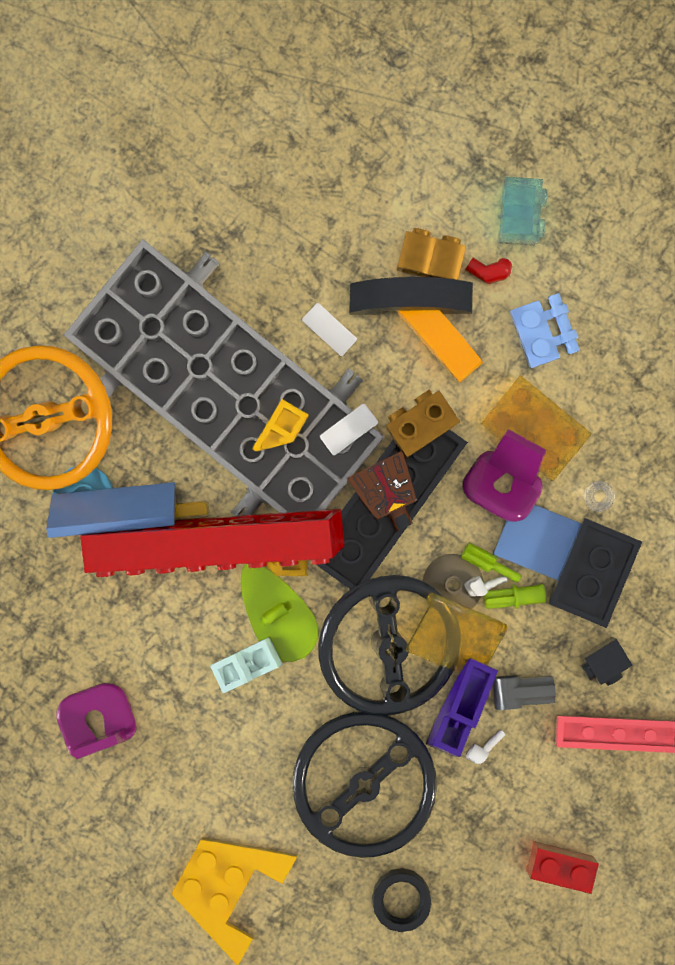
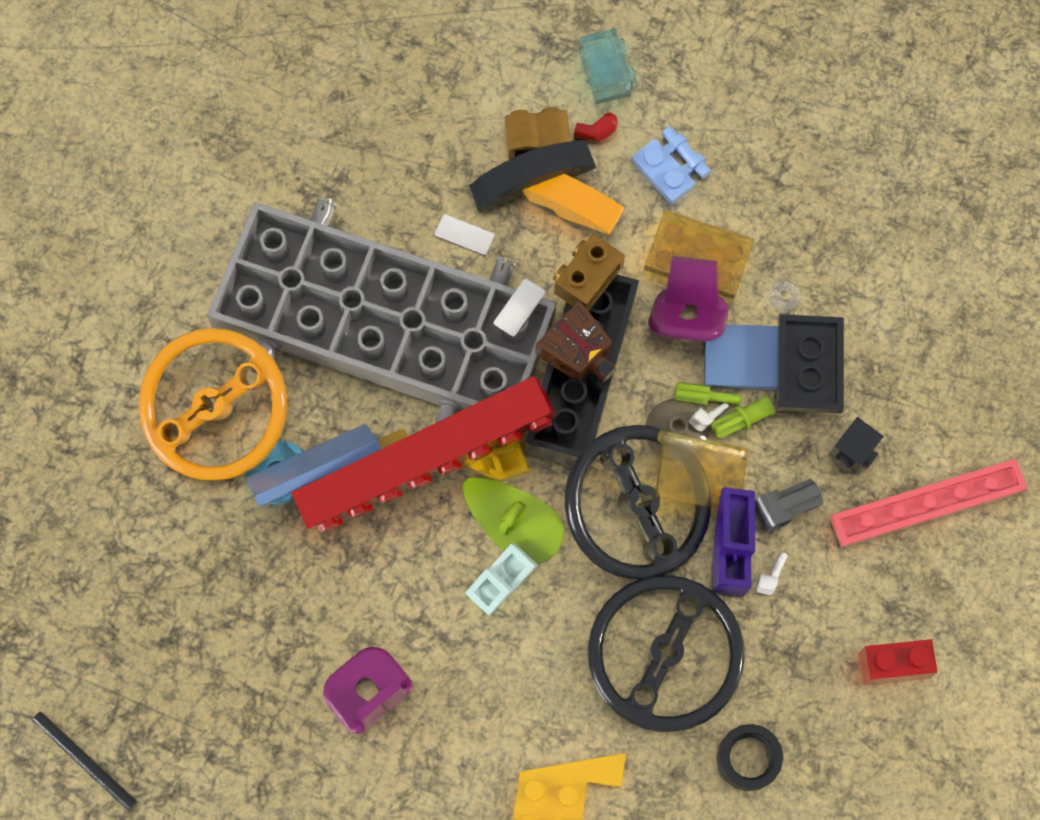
camera: 30 degrees left, 15 degrees down
yellow tile [252,399,309,452] -> none

